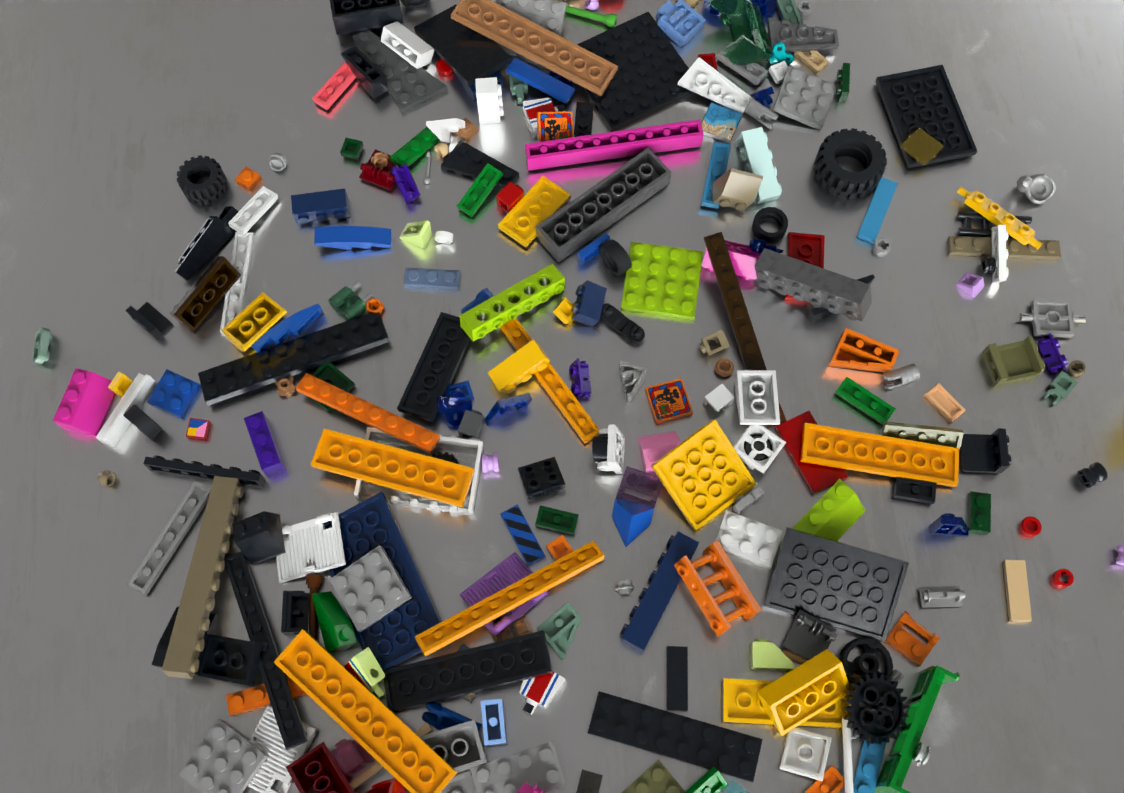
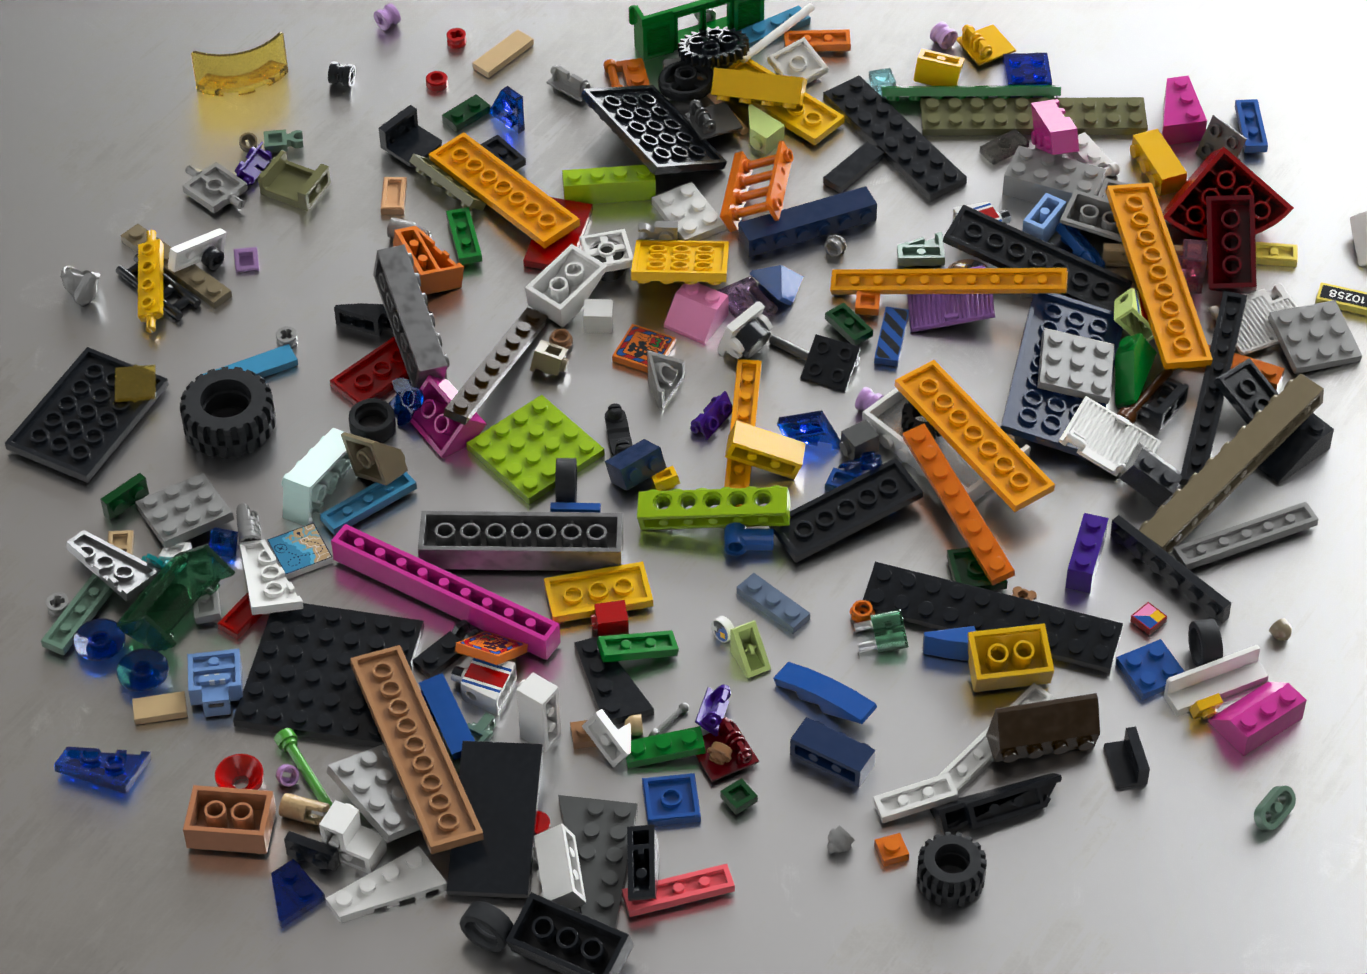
camera: 140 degrees left, 20 degrees down
none -> blue tile [642,773,701,827]
none -> dark grey bar [769,334,809,361]

